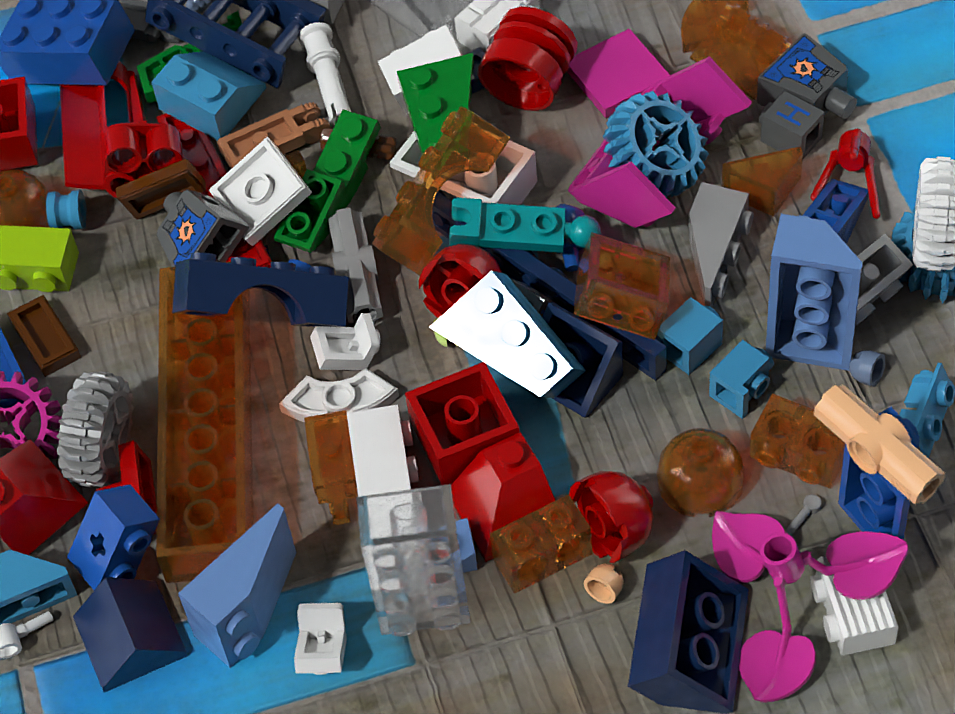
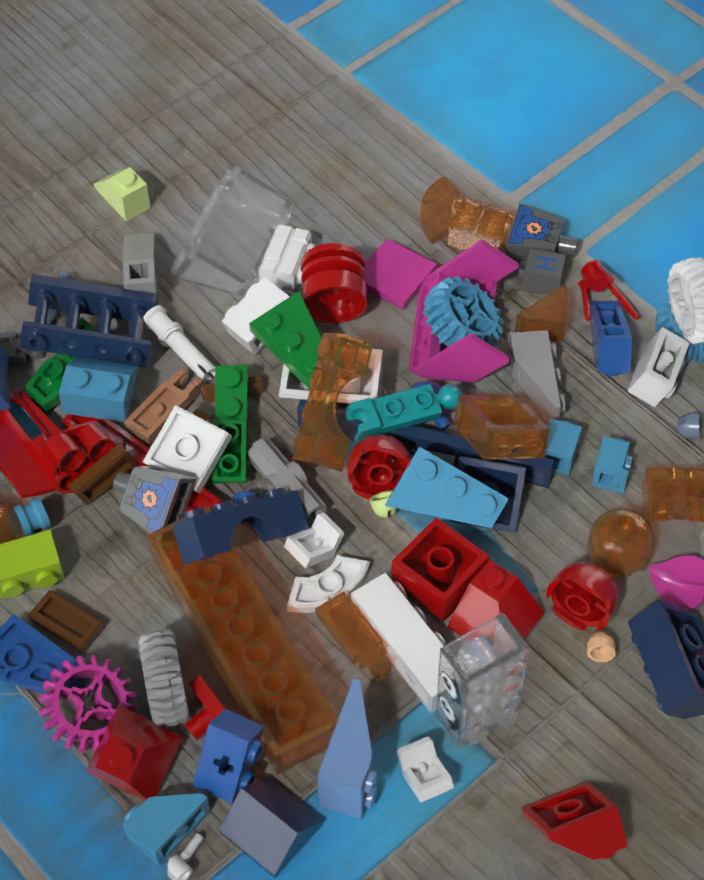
camera: 30 degrees left, 0 degrees up
clear orange brick [490,494,592,594] -> none
medium blue slope [766,214,863,371] -> none

